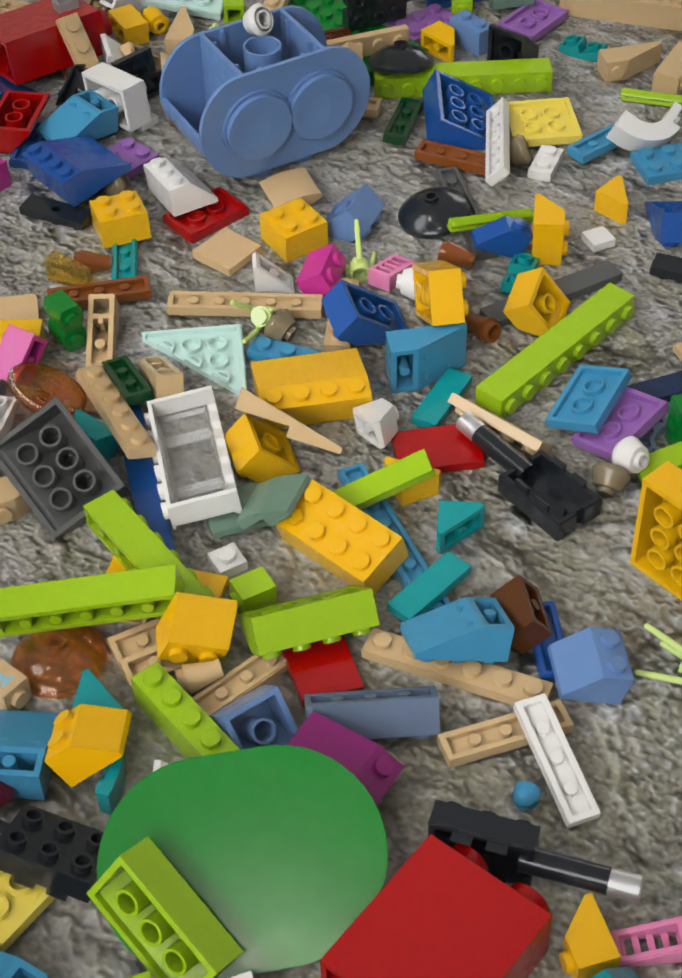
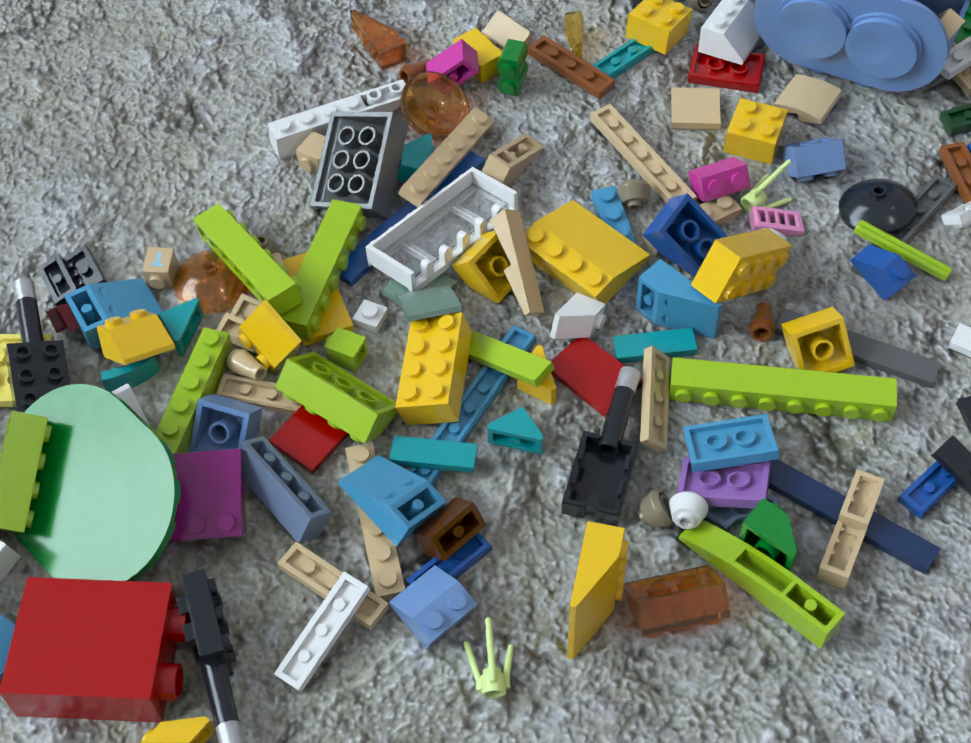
camera: 55 degrees right, 10 degrees up
dark orange cone [74,250,110,275] -> none
tan slope [86,294,120,367] -> none
dark green plate [101,355,154,406] -> none
light aqua tile [141,324,247,396] -> none
yellowish green plant [230,300,277,344] -> none
white slope [252,251,295,293] -> none
dark orange cone [437,240,476,269] -> none
teal slope [501,253,540,293] -> none
dark azure hinge [512,781,542,811] -> none
yellow slope [531,194,570,266] -> none

